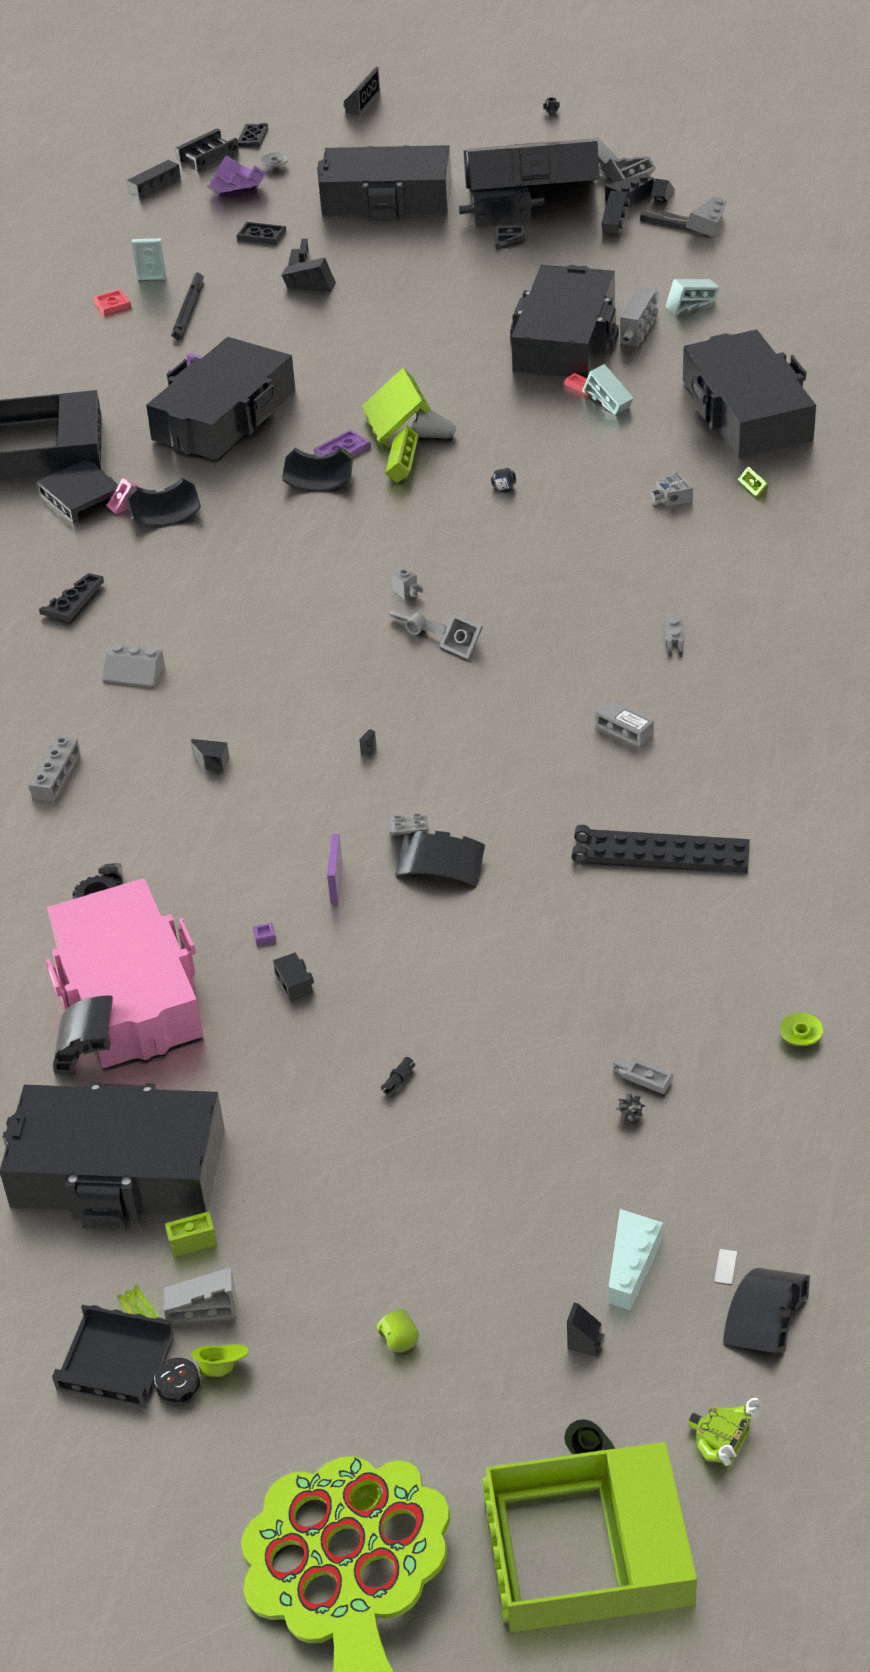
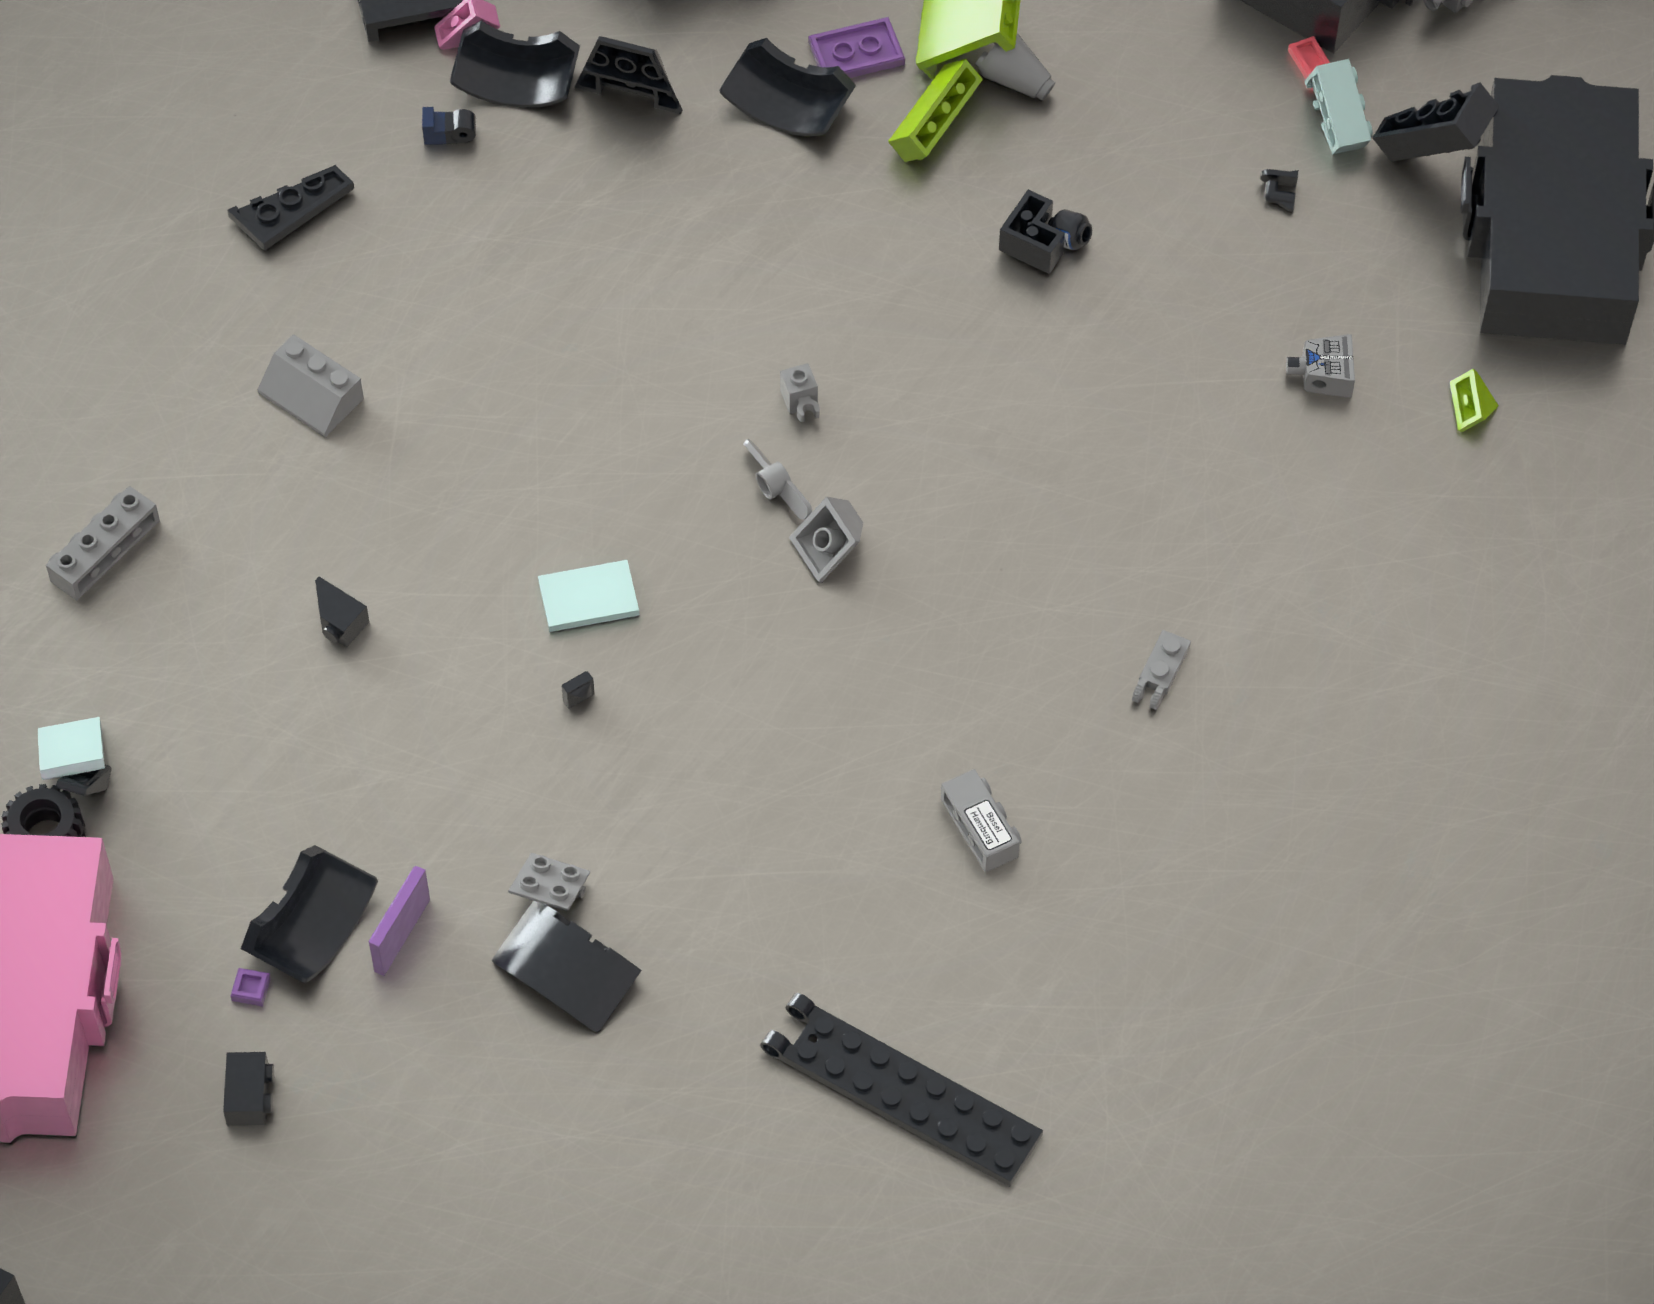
camera: 20 degrees right, 15 degrees up
none -> light aqua tile [38,717,105,780]
none -> black panel [240,845,378,983]
none -> leg [422,107,476,145]
none -> light aqua tile [538,560,639,632]
none -> black wedge [574,36,683,114]
none -> black brick [999,189,1065,274]
none -> black piece [1260,169,1299,212]
none -> black wedge [1372,82,1499,162]

